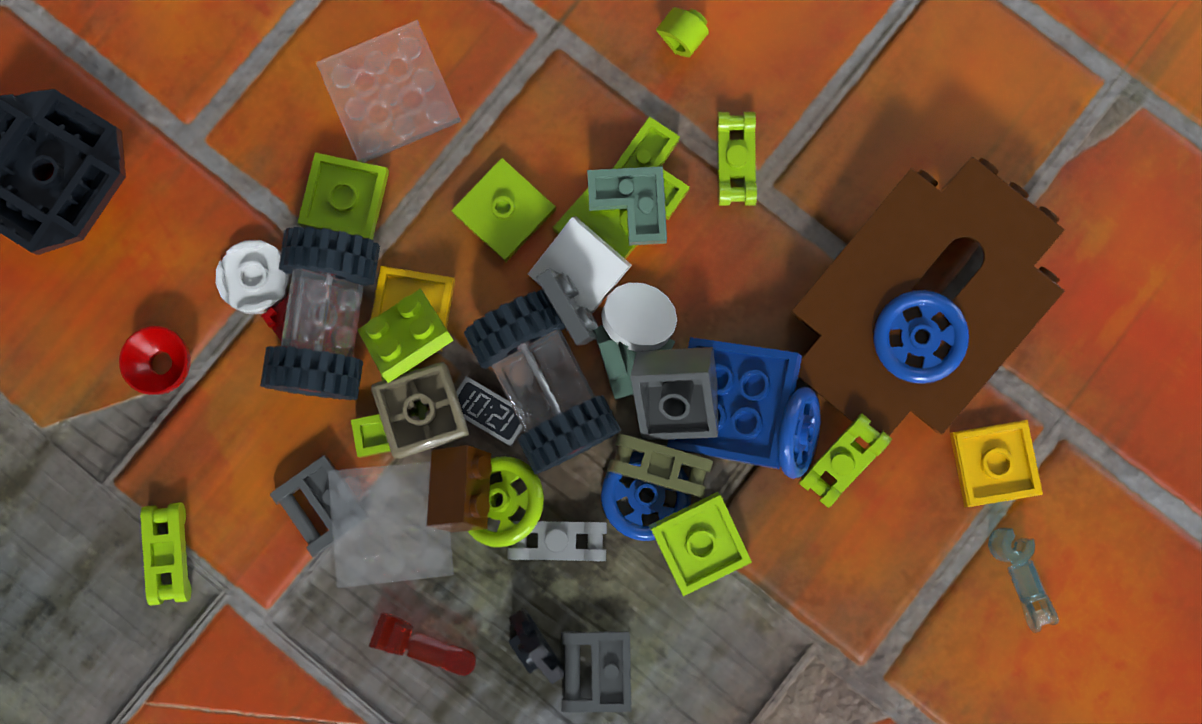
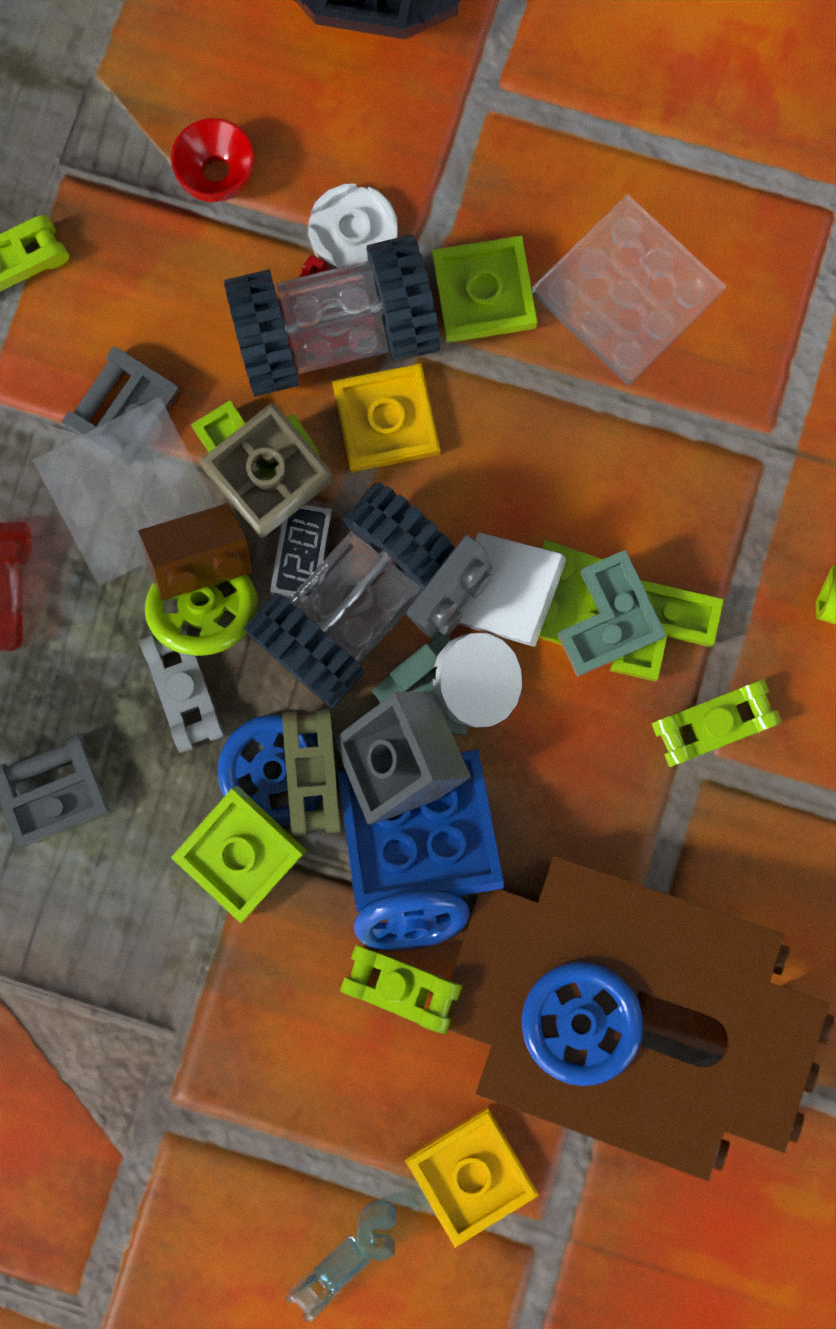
camera: 65 degrees right, 0 degrees up
lime plate [357,289,454,383] -> none
lime plate [451,158,556,262] -> none
black plate [508,608,565,684] -> none

